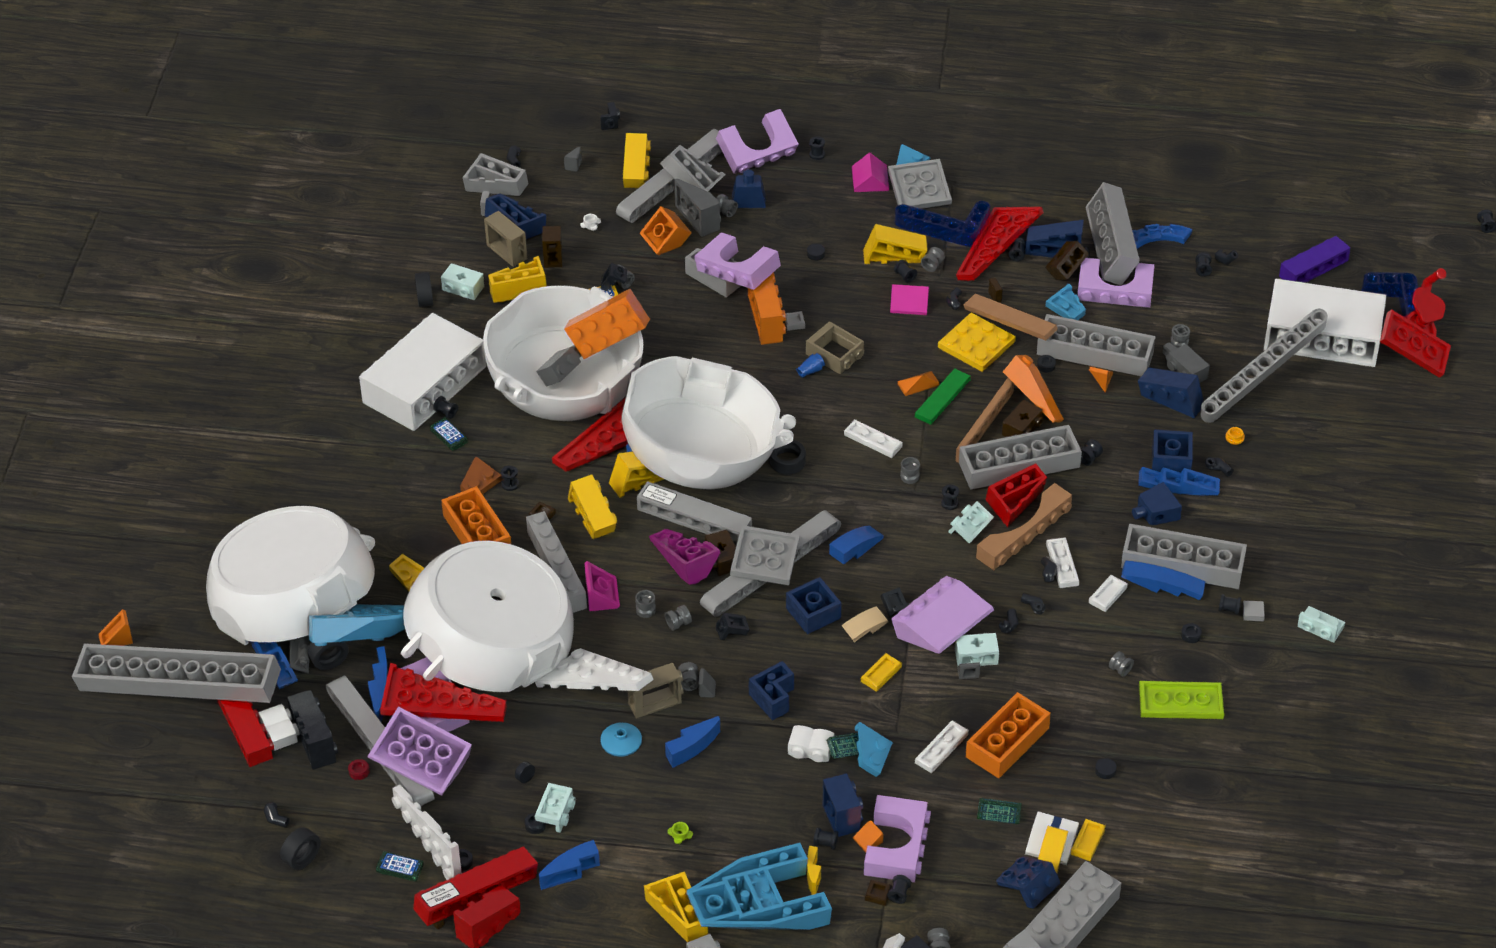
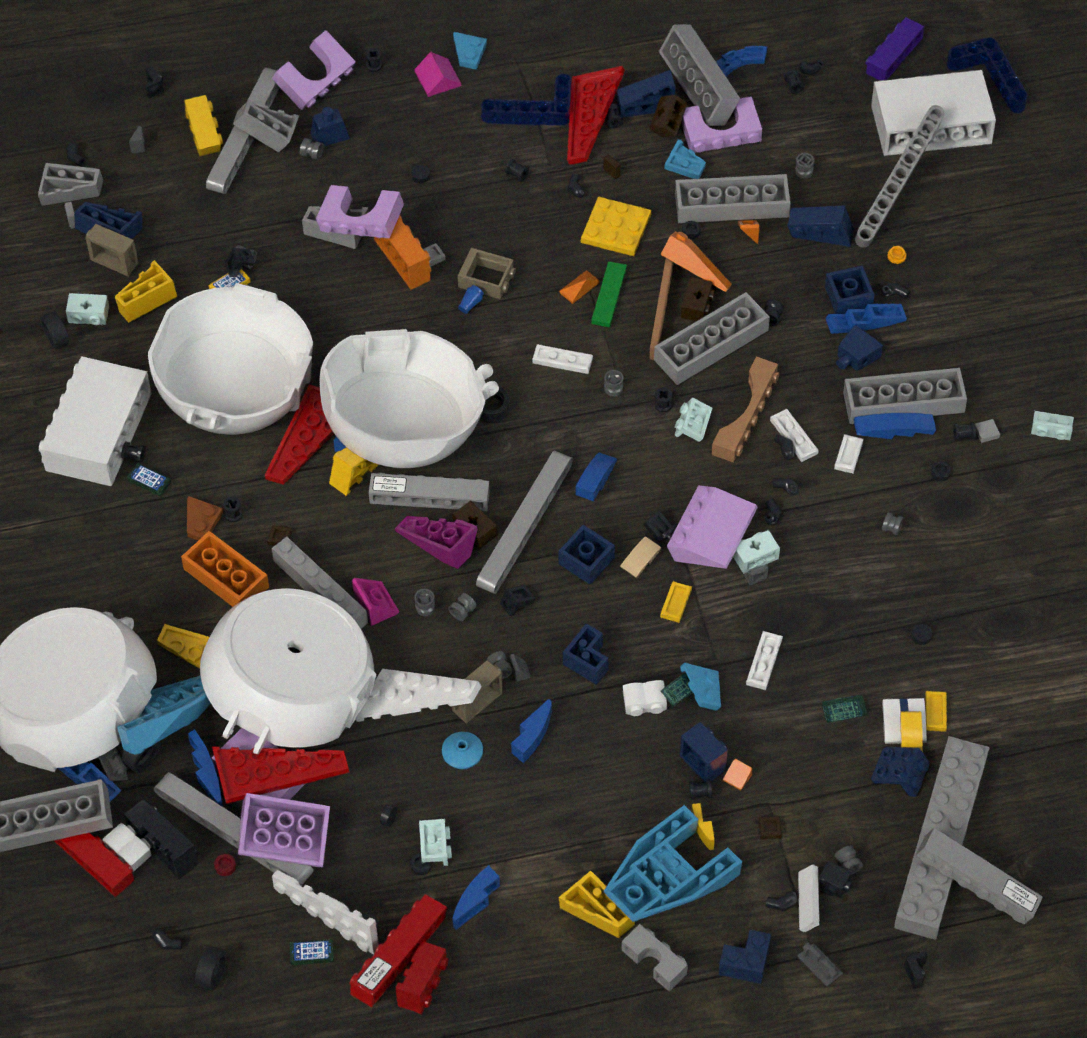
camera: 20 degrees left, 10 degrees up
dark grey hinge [536,345,581,387] -> none
dark brown brick [542,226,562,268] -> none
orange brick [564,289,650,359] -> none
yellow wedge [568,475,617,539] -> none
white plate [581,214,601,231] -> none
orange slope [640,206,692,255] -> none
lime plate [668,822,693,844] -> none
dark grey slope [675,179,721,237] -> none
light grey plate [730,525,800,585] -> none
yellow wedge [863,224,927,264] -> none
lavender arch [864,795,931,883] -> none
black bush [887,875,912,904] -> none
light grey plate [888,159,952,211] -> none
dark pink slope [890,284,929,315] -> none
dark grey wheel [921,247,945,272] -> none
medium nougat tile [963,294,1058,341] -> none
orange brick [966,692,1051,778] -> none
red wedge [985,463,1047,527] -> none
lime tile [1139,681,1224,719] -> none
dark grey hinge [1163,342,1210,383] -> none
red plate [1380,268,1451,378] -> none

